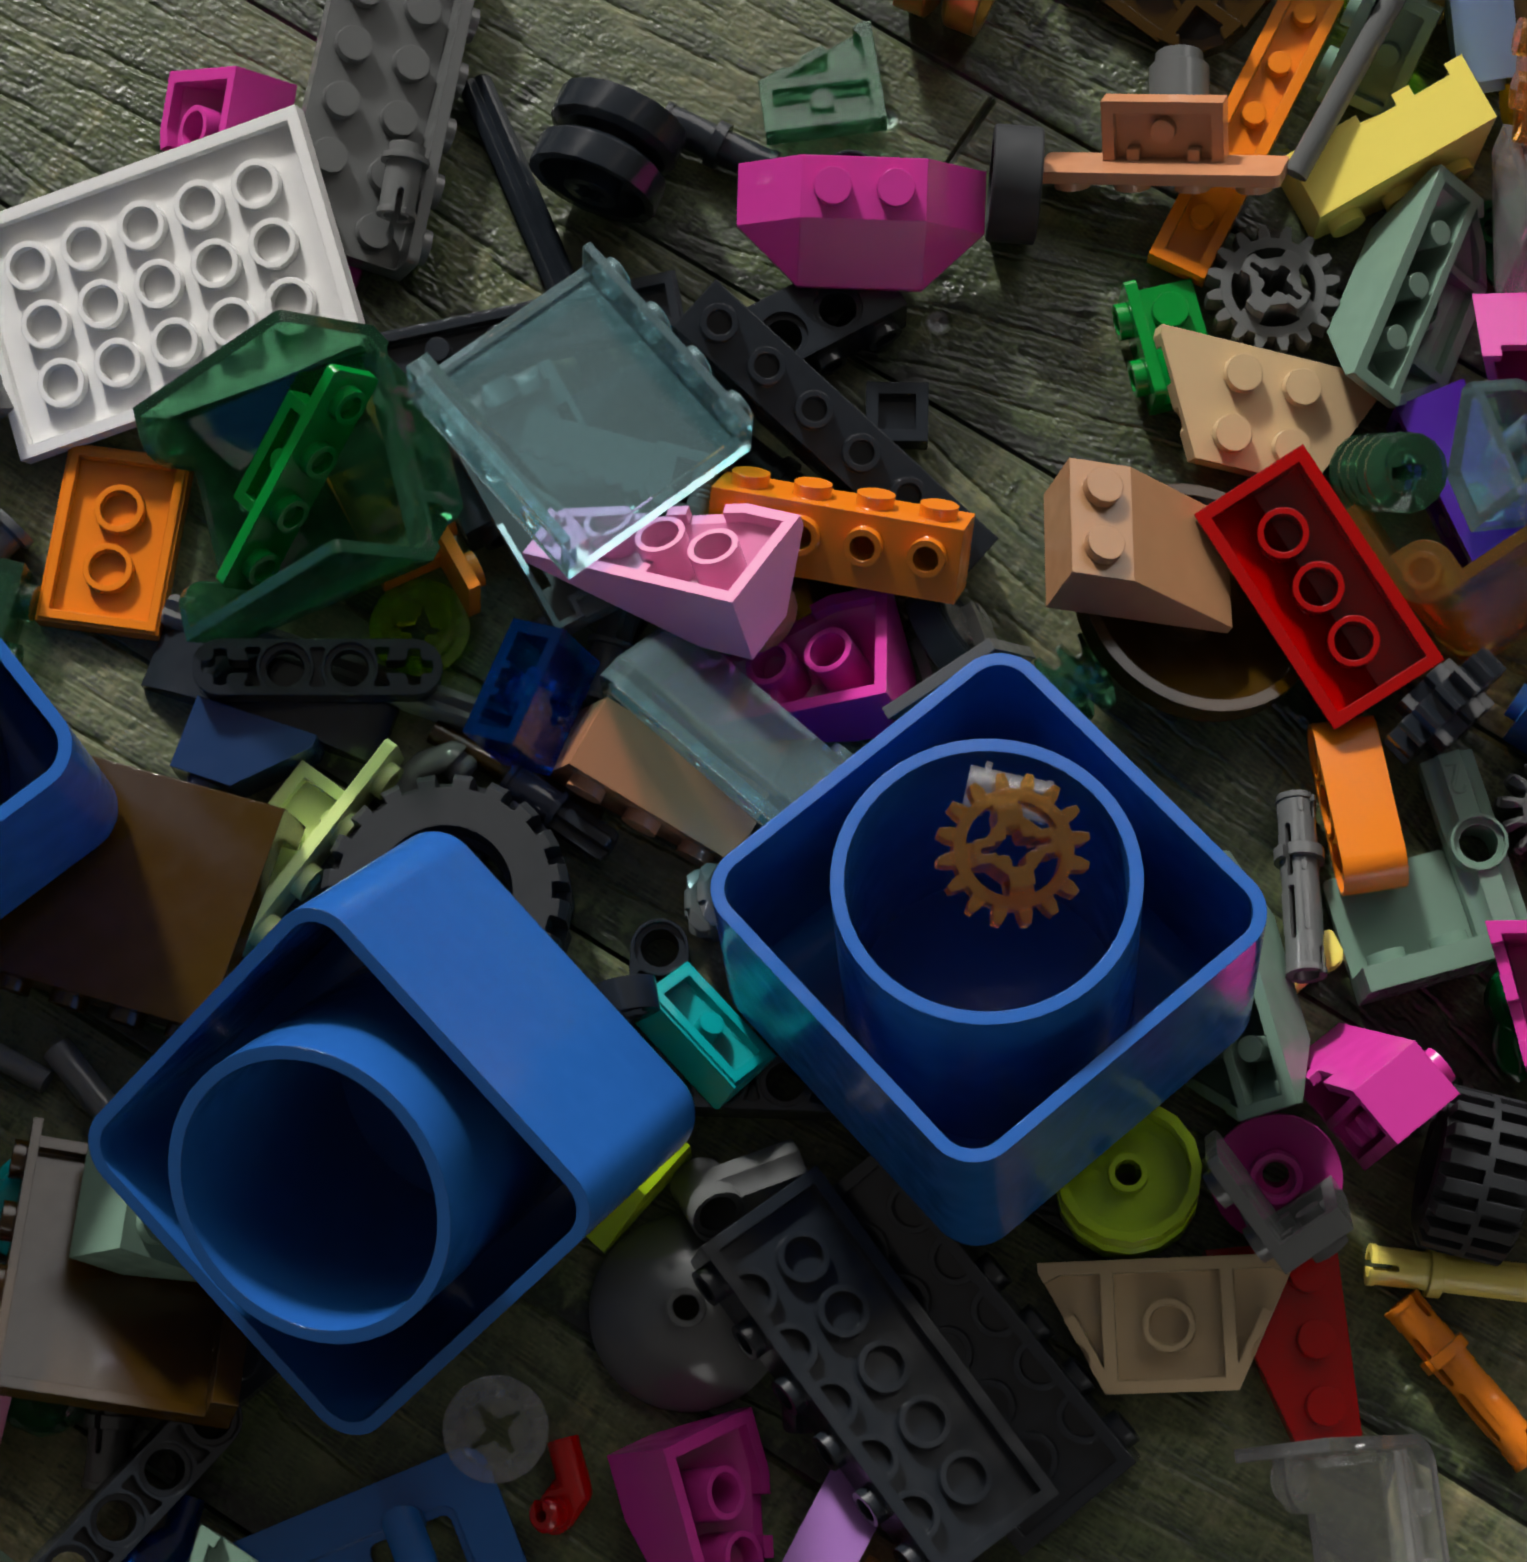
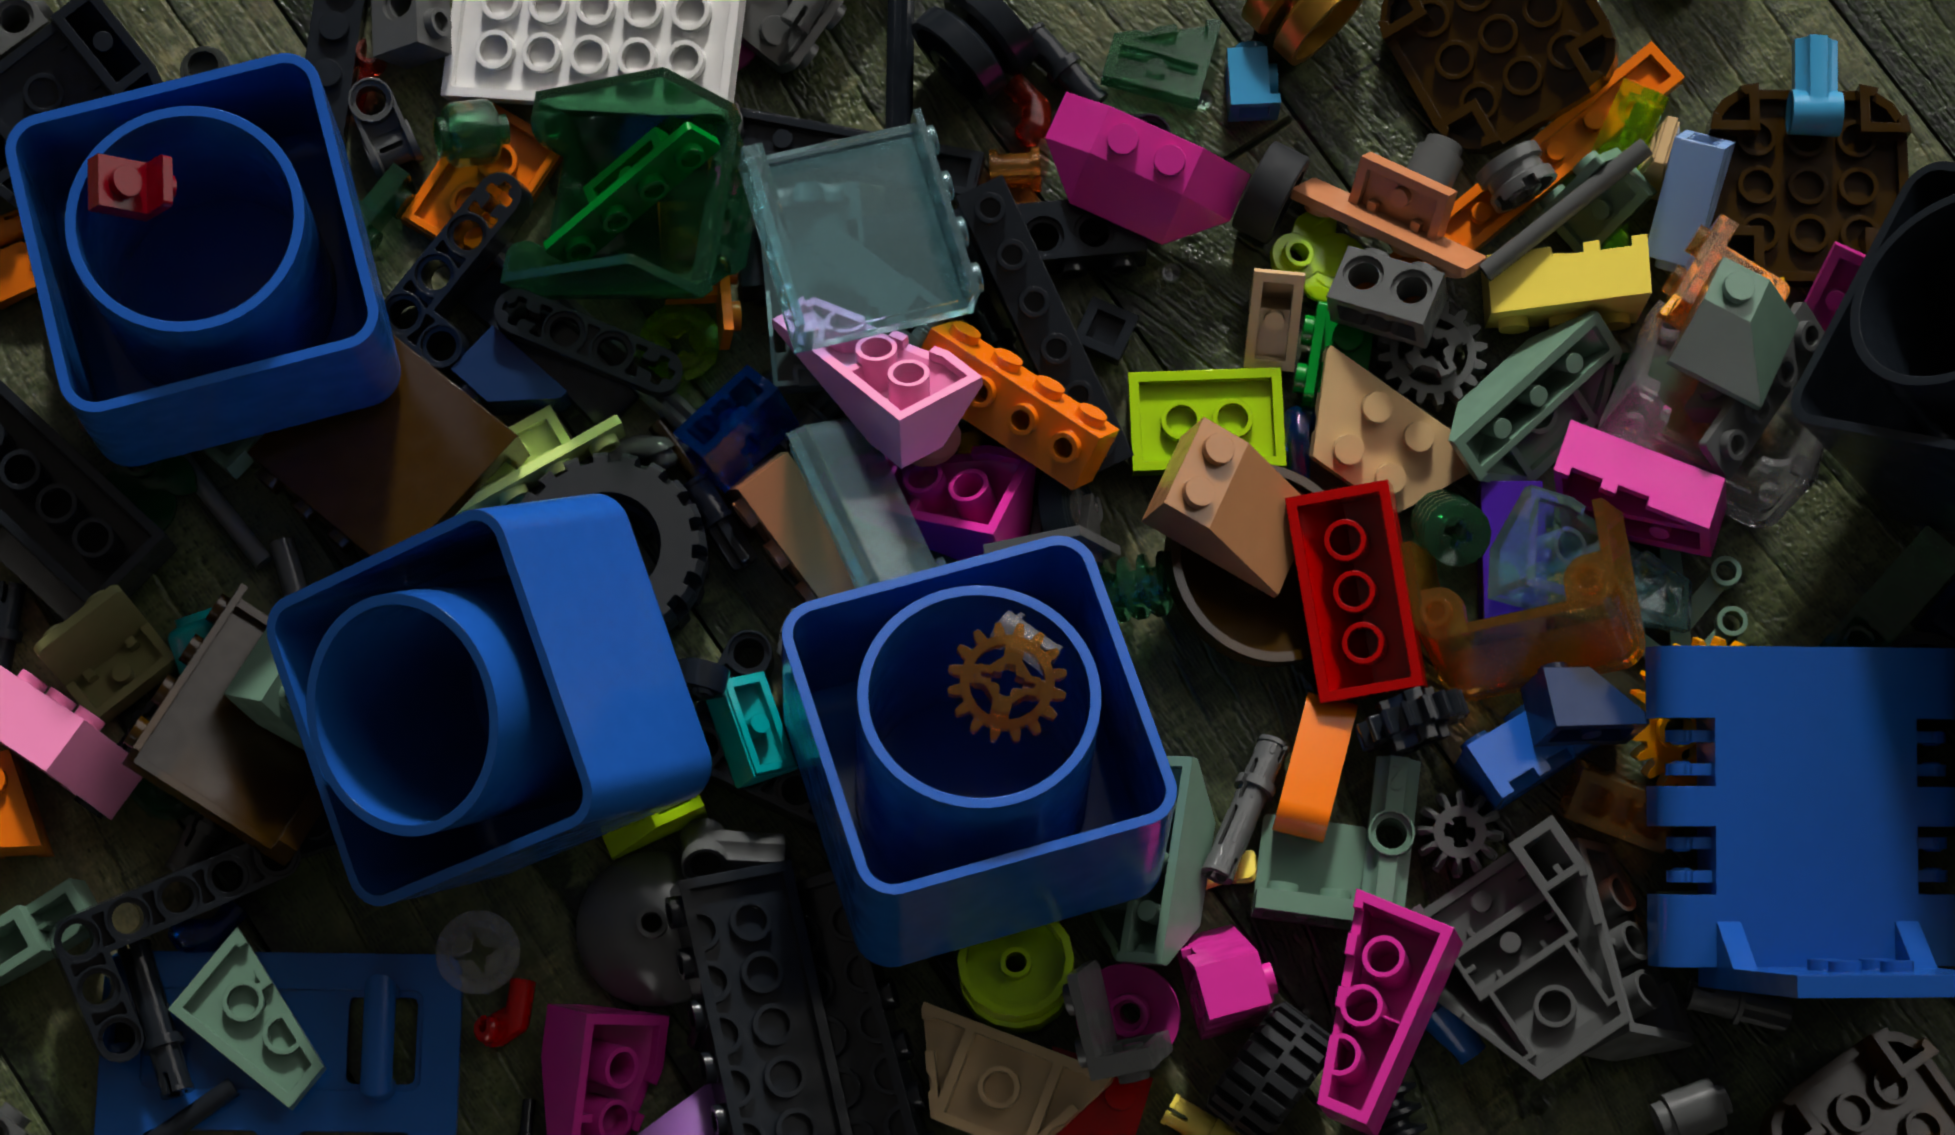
camera: 20 degrees right, 0 degrees up
none -> black beam [384,172,534,375]
none -> clear green head [433,99,510,168]
none -> clear orange bush [988,147,1041,192]
none -> clear red arm [1004,73,1052,147]
none -> lime plate [1127,367,1287,476]
none -> dark azure brick [1224,41,1281,122]
none -> tan slope [1243,268,1305,372]
none -> lime plate [1270,212,1364,302]
none -> clear blue arm [1284,406,1316,479]
none -> dark grey brick [1326,245,1448,349]
none -> dark grey wheel [1475,140,1557,214]

